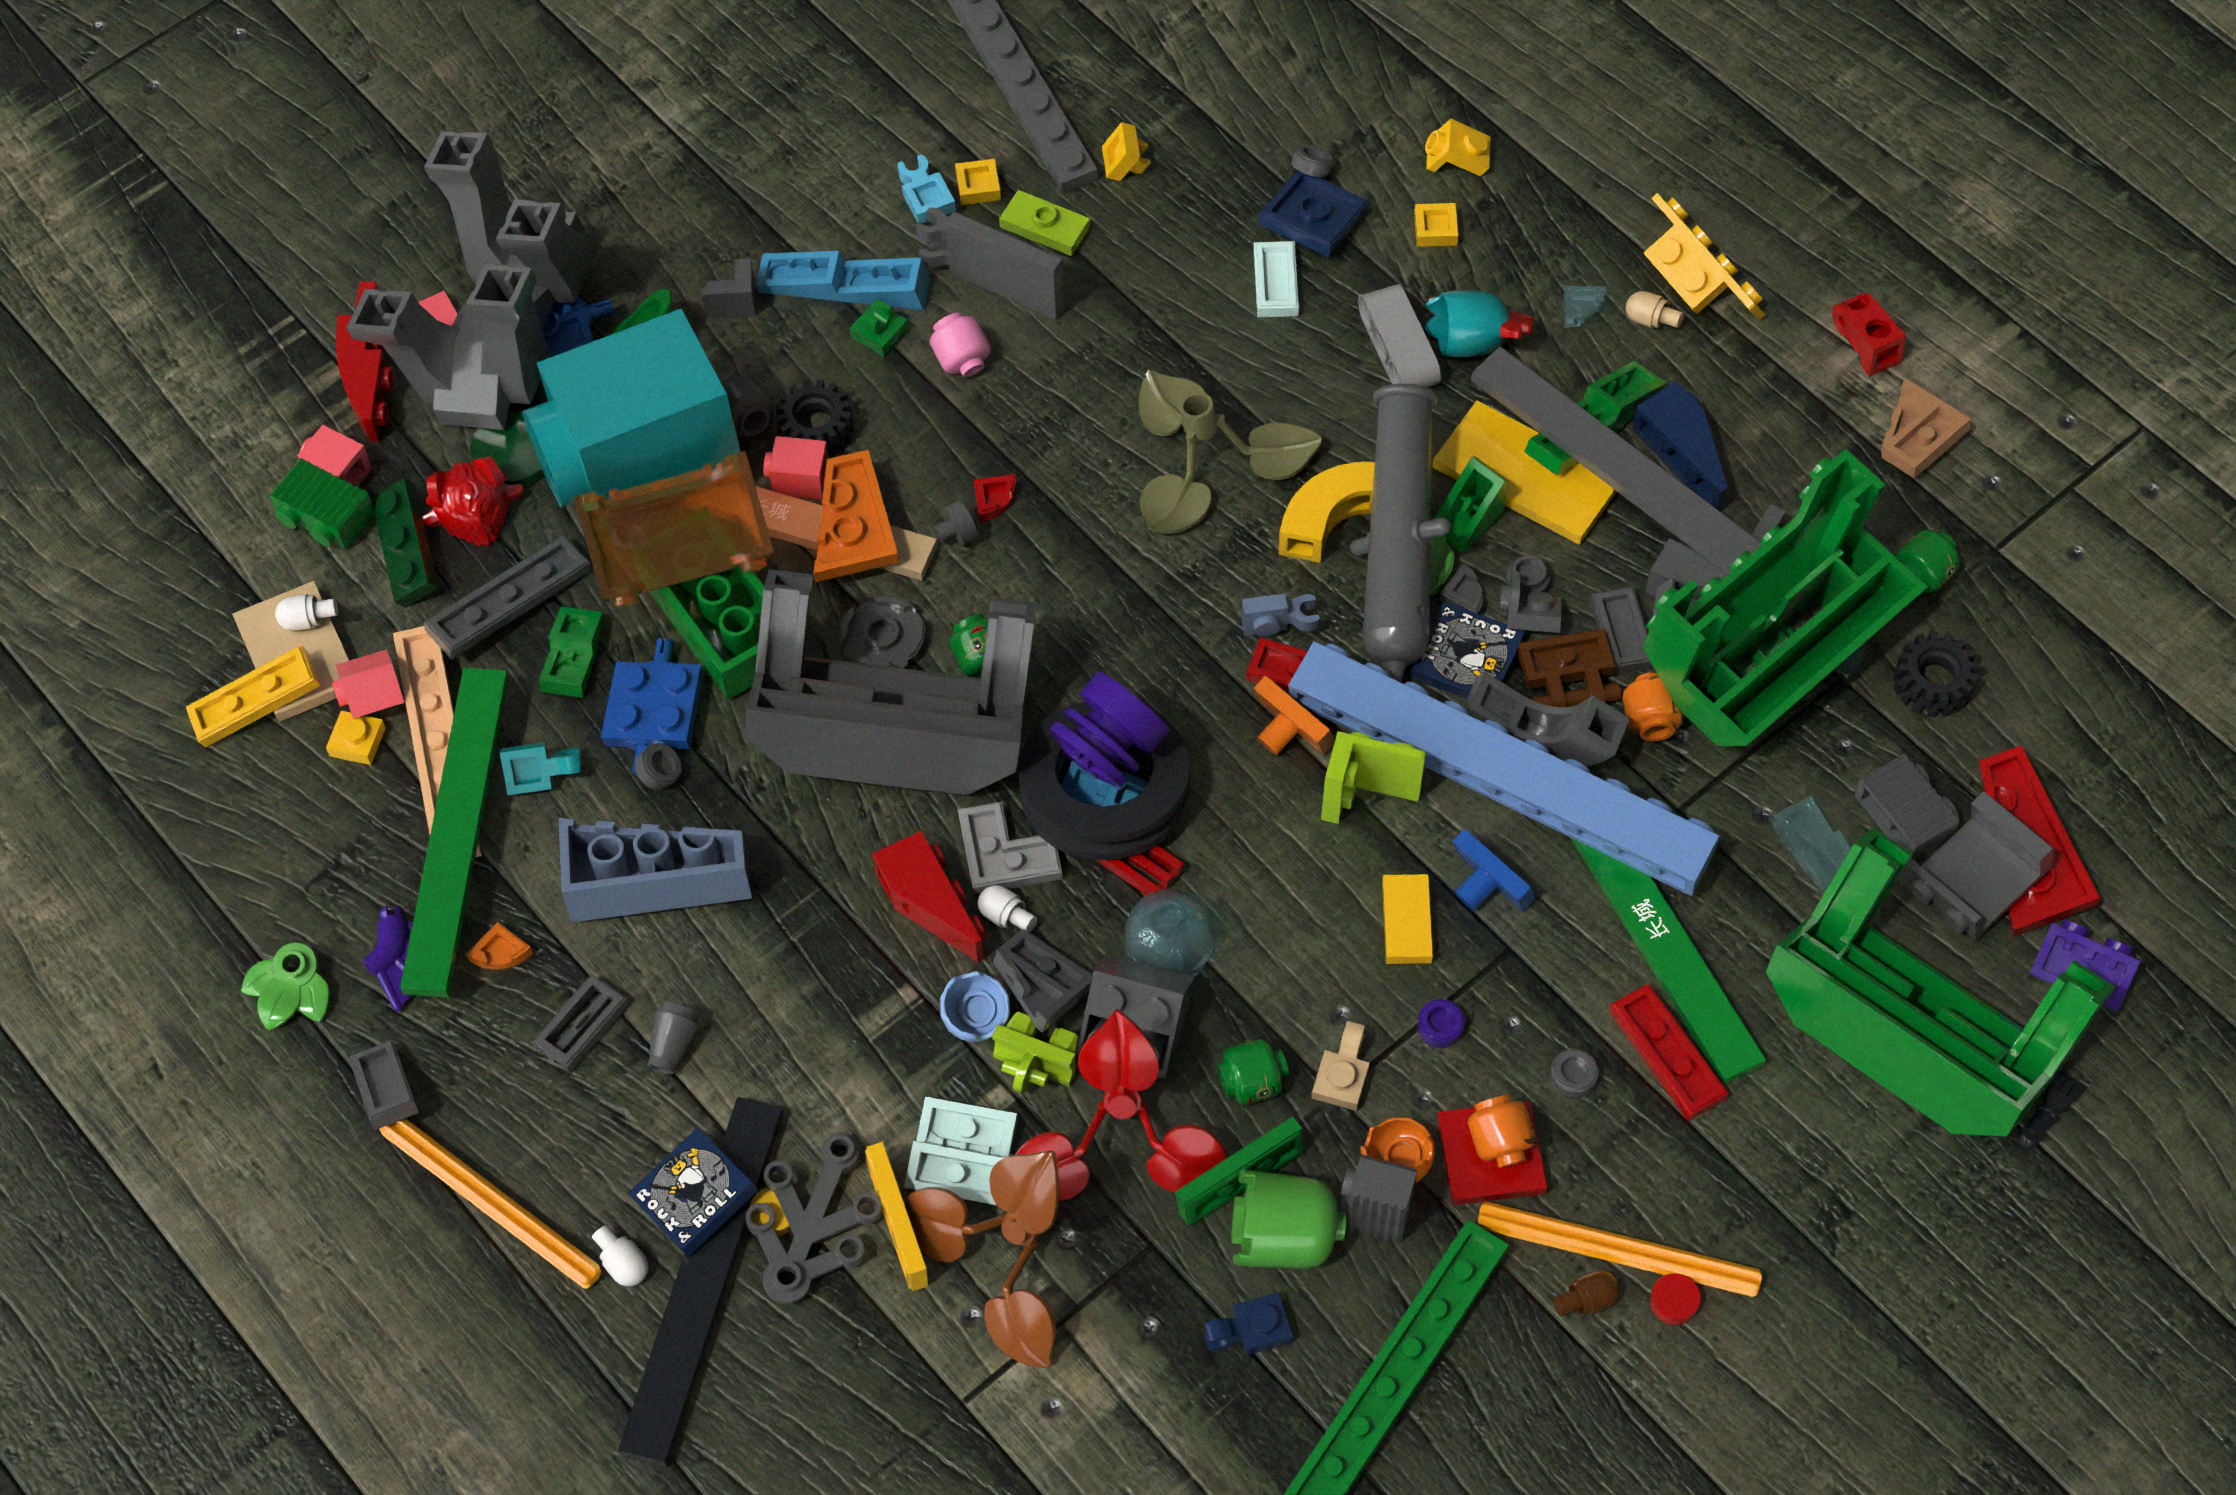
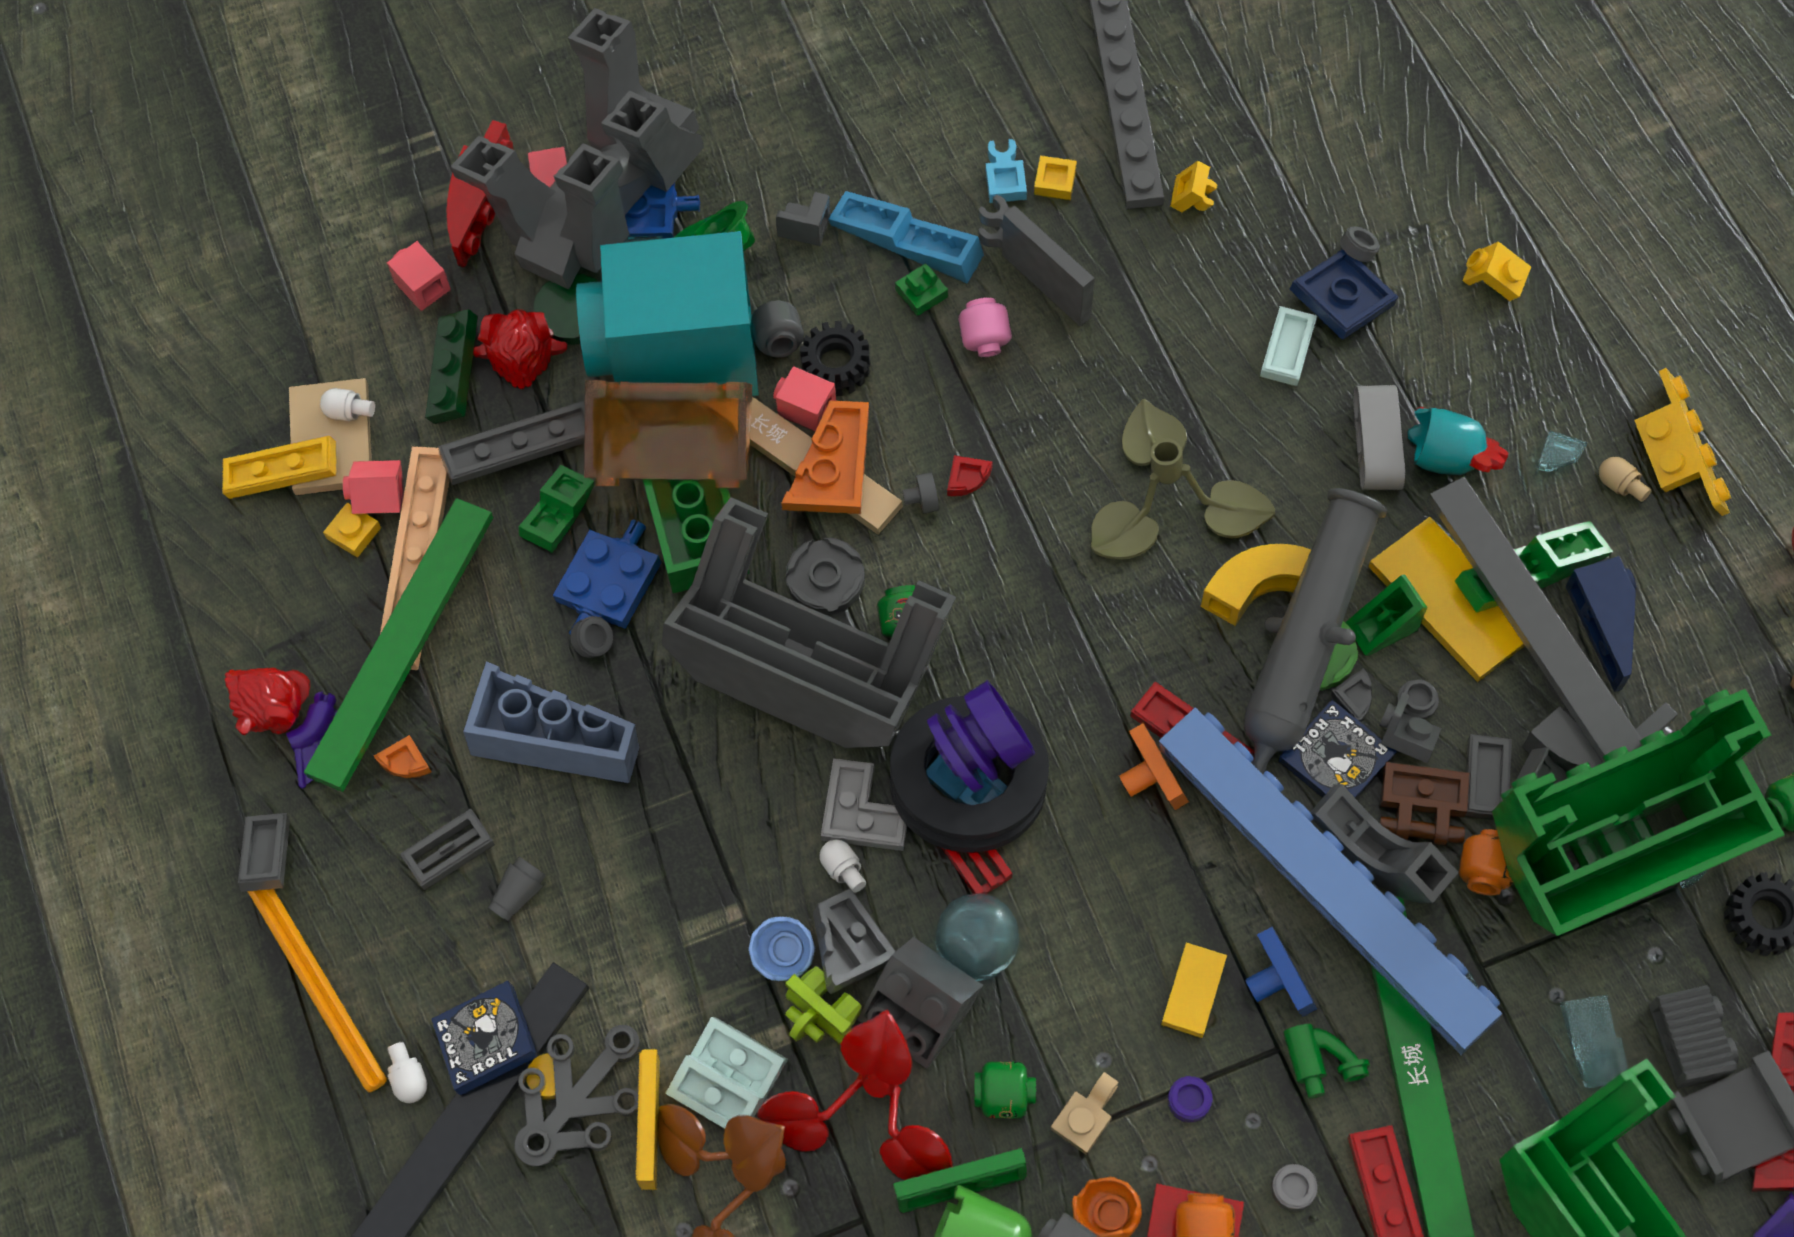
camera: 20 degrees right, 5 degrees up
bright green plate [241,942,330,1031] -> none
green brick [269,458,375,550] -> none
teal plate [500,742,582,796] -> none
red slope [872,831,987,962] -> none
lime plate [999,190,1090,256] -> none
sand blue plate [1241,593,1320,637] -> none
lime bracket [1321,731,1426,824] -> none
yellow tile [1414,203,1458,247] -> none
none -> red hair [225,668,311,735]
none -> green plant [1283,1024,1370,1098]

